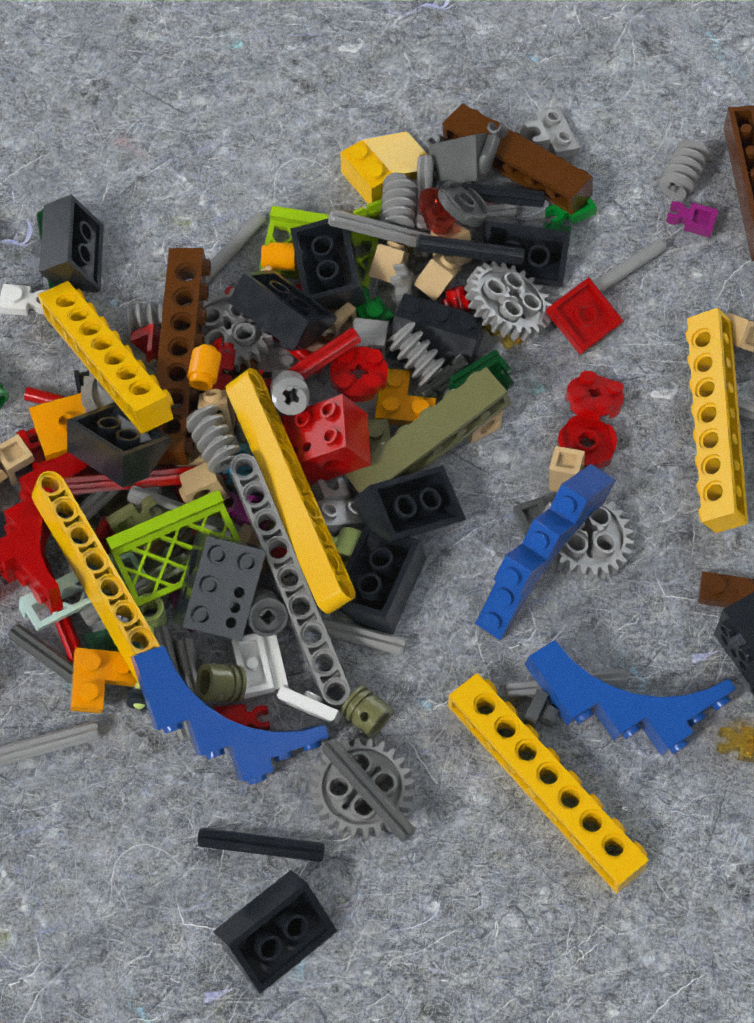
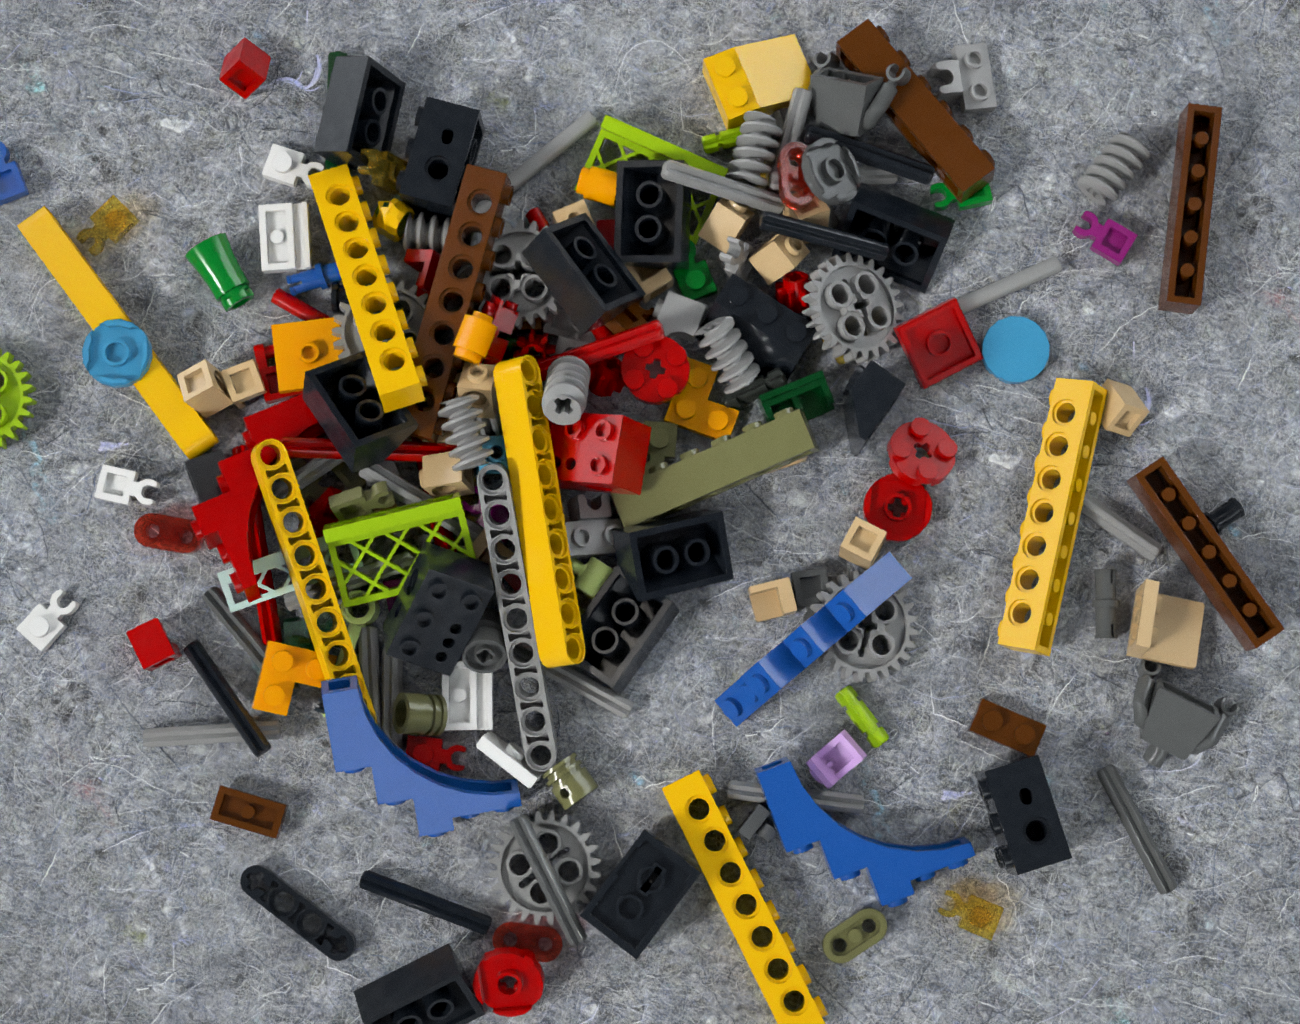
camera: 15 degrees right, 20 degrees up
none -> black axle [184,640,271,757]
none -> reddish brown plate [210,785,289,839]
none -> black beam [240,865,356,961]
none -> white plate [258,201,312,274]
none -> blue pin [286,261,342,296]
none -> clear yellow plate [357,149,408,195]
none -> yellow rock [372,198,415,242]
none -> black piece [396,97,485,221]
none -> red plate [473,947,545,1017]
none -> clear red plate [492,921,563,962]
none -> black piece [580,829,702,960]
none -> red gear [588,356,625,397]
none -> tan panel [748,577,798,622]
none -> lavender bracket [806,729,867,789]
none -> olive plate [822,908,887,963]
none -> lime axle [835,685,889,748]
none -> black slope [843,360,906,457]
none -> dark azure tile [981,316,1050,384]

